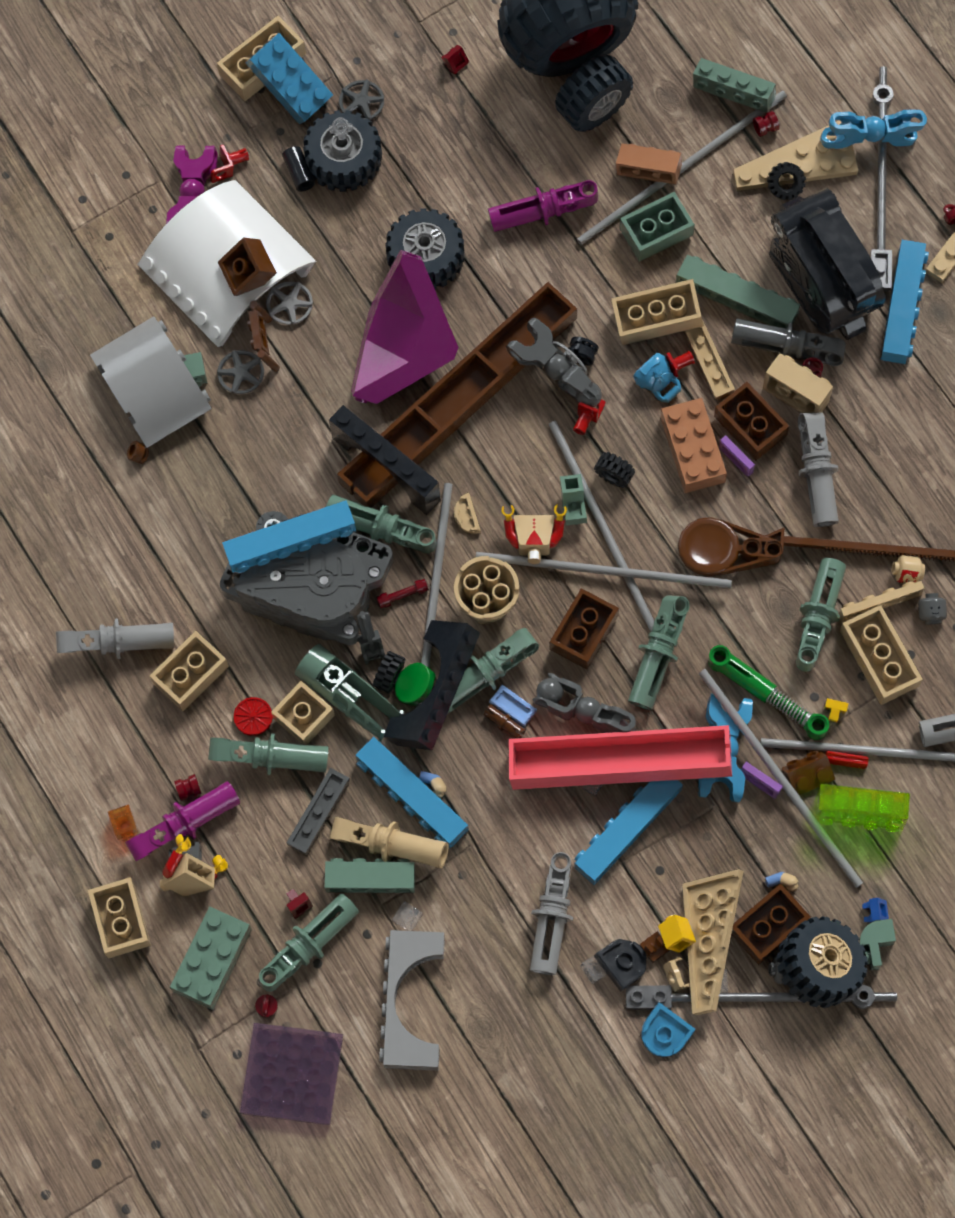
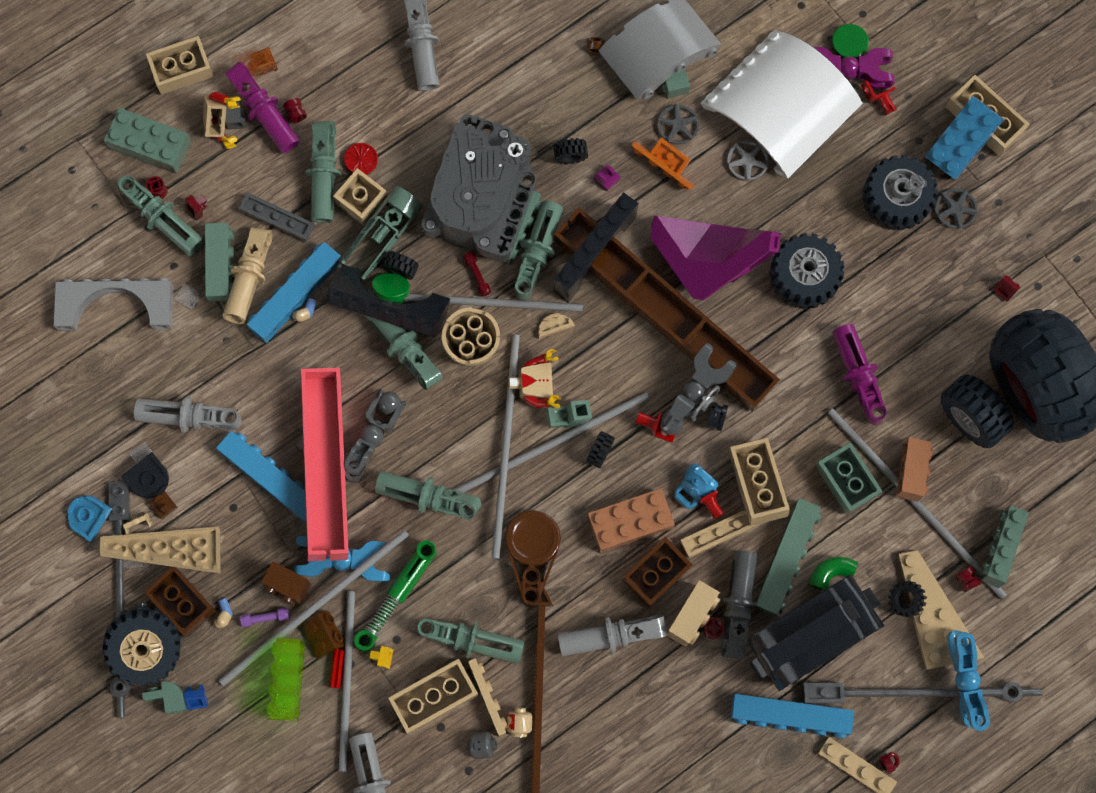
camera: 80 degrees right, 5 degrees up
tan brick [150,631,229,711] -> none
reddish brown slope [218,237,277,296] -> none
dark azure brick [222,500,356,573] -> none
clear purple plate [240,1023,344,1125] -> none
reddish brown plate [248,301,280,372] -> none
dark red tile [255,994,278,1018] -> none
black pin [282,146,315,192] -> none
dark grey connector [357,611,385,665] -> none
reddish brown pin [483,704,526,739] -> none
light blue tile [489,685,537,728] -> none
reddish brown brick [549,588,619,669] -> none
yellow brick [658,914,696,953] -> none
medium lavender tile [719,435,755,476] -> none
medium lavender tile [741,762,783,799] -> none
none -> dark red wheel [146,176,168,199]
none -> medium lavender bar [240,608,289,627]
none -> reddish brown brick [261,561,312,606]
none -> black tyre [553,138,588,165]
none -> magenta tile [594,164,620,191]
none -> orange bracket [631,138,695,190]
none -> green cylinder [808,556,858,591]
none -> green tile [831,24,869,59]

